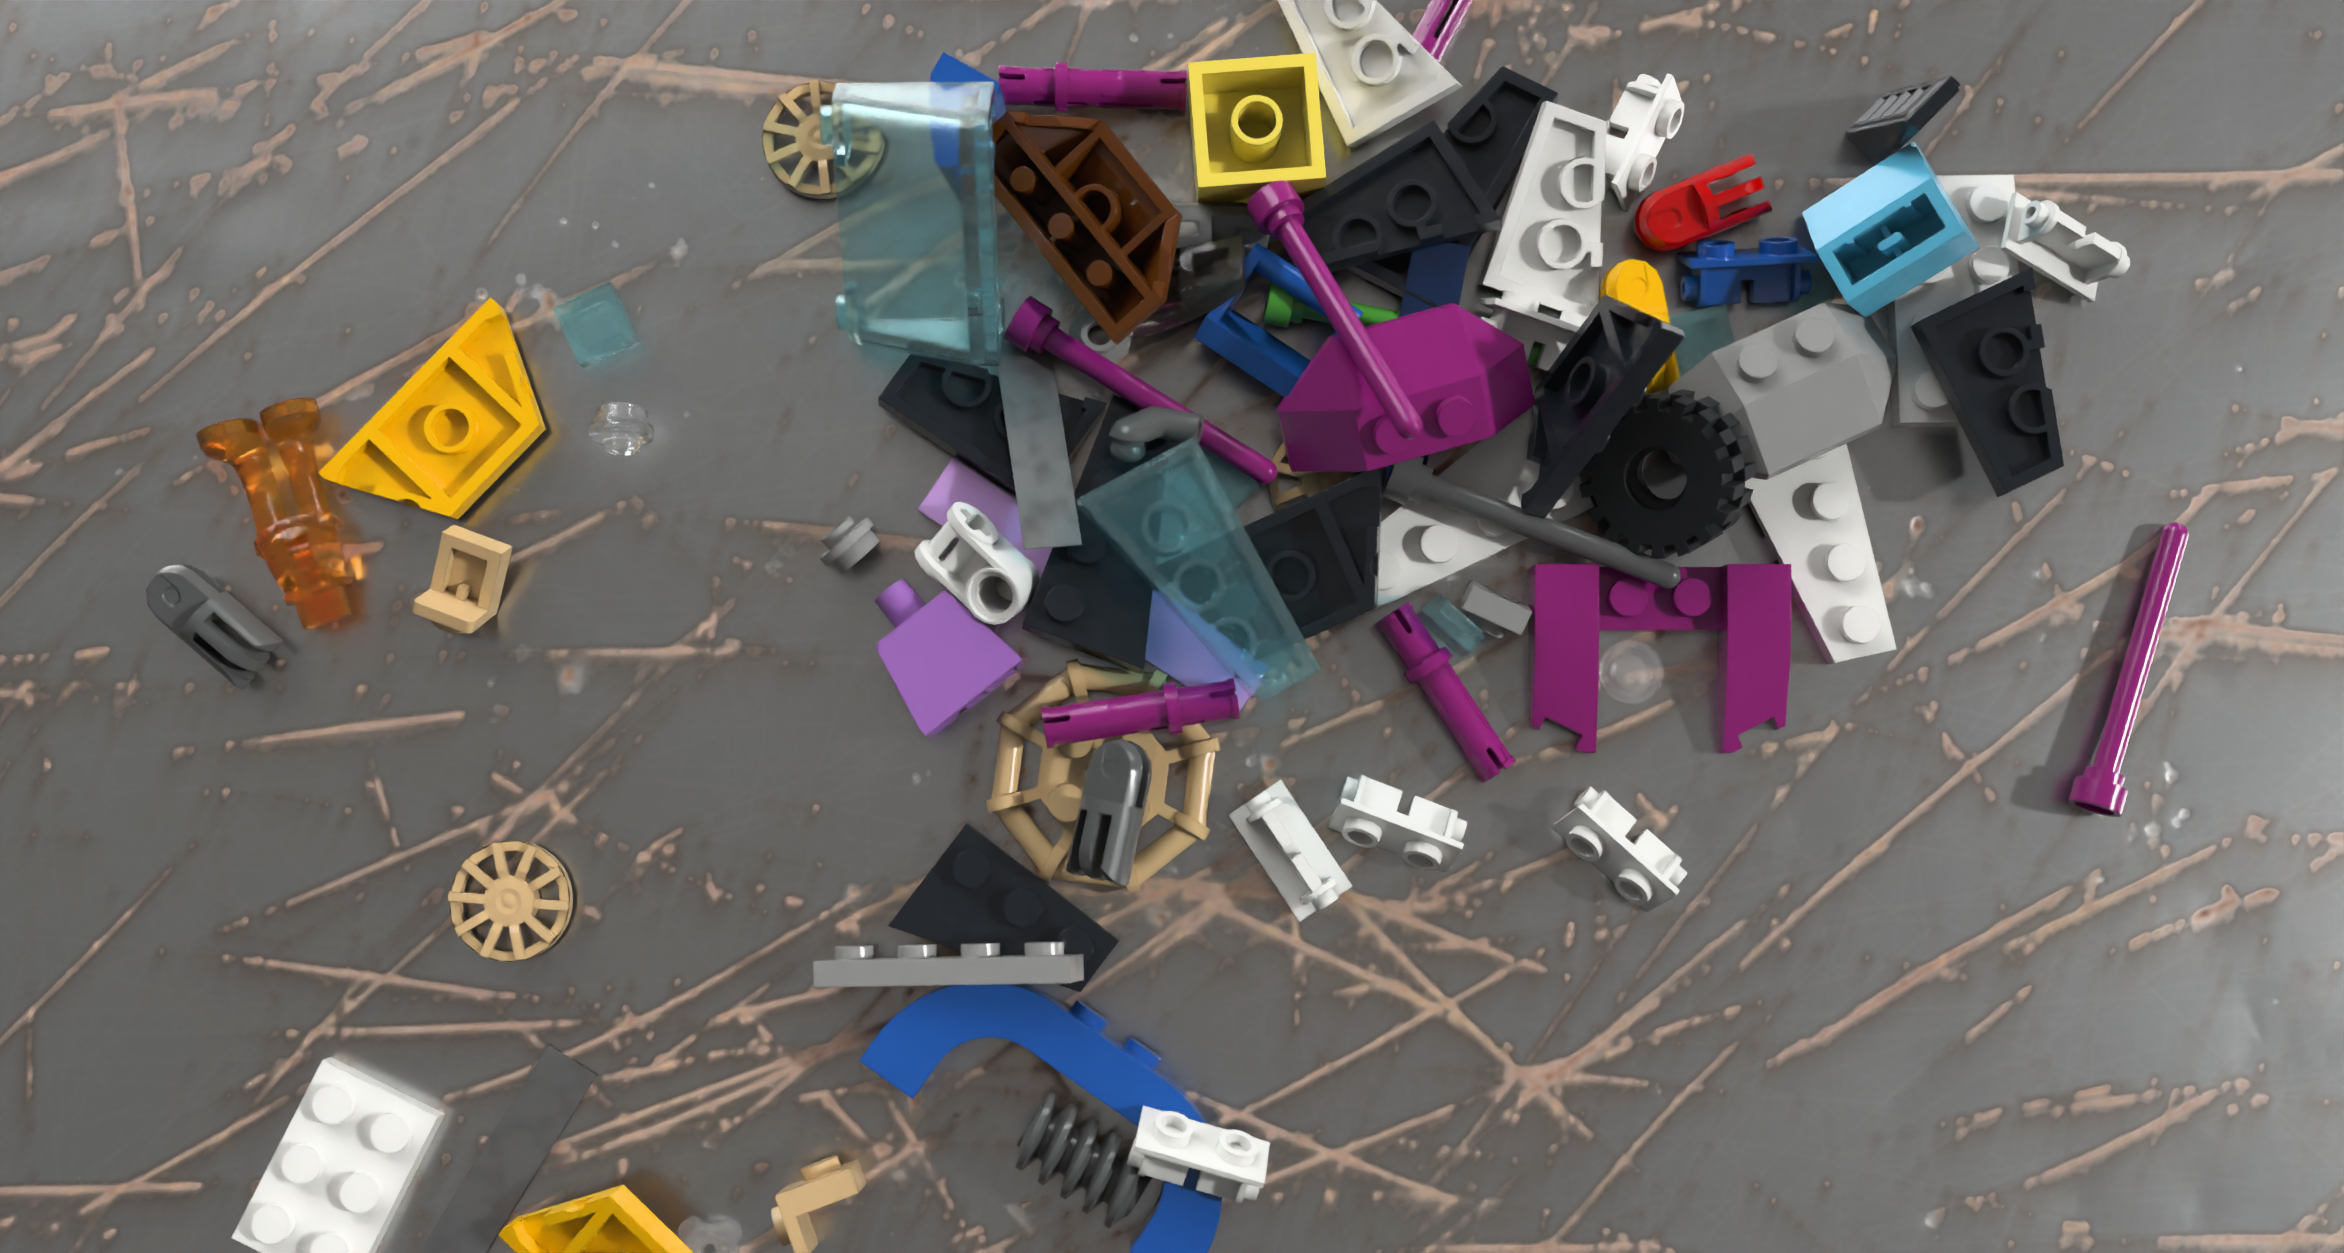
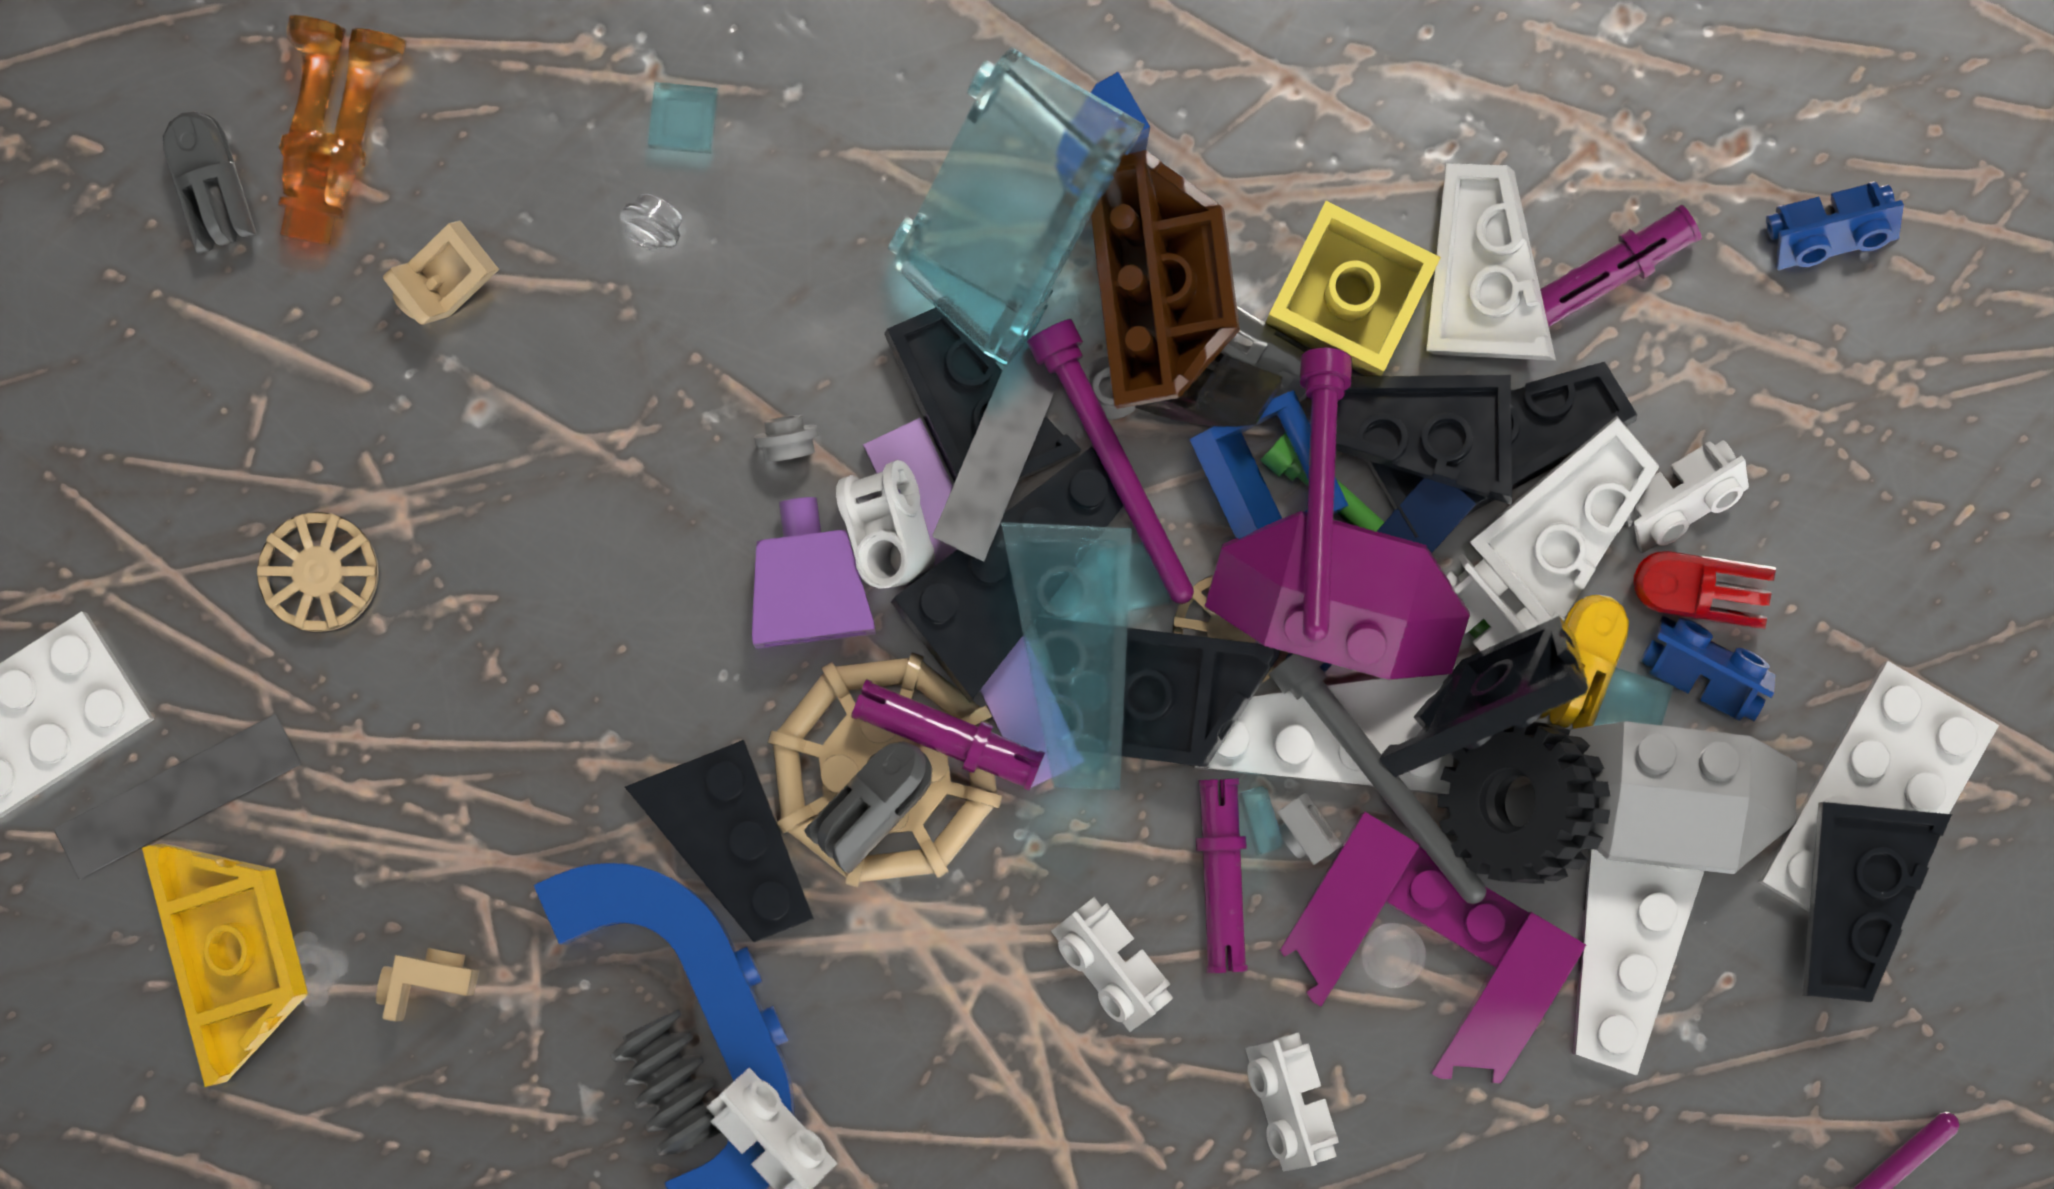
camera: 30 degrees right, 0 degrees up
yellow wing [318,297,546,520] -> none
tan wheel [762,79,881,199] -> none
light grey plate [813,942,1084,988] -> none
magenta pin [998,62,1187,113] -> none
dark grey arm [1109,406,1204,462] -> none
white hinge [1228,780,1352,922] -> none
medium azure slope [1802,141,1980,318] -> none
black slope [1846,76,1961,165] -> none
white hinge [2001,192,2130,303] -> none

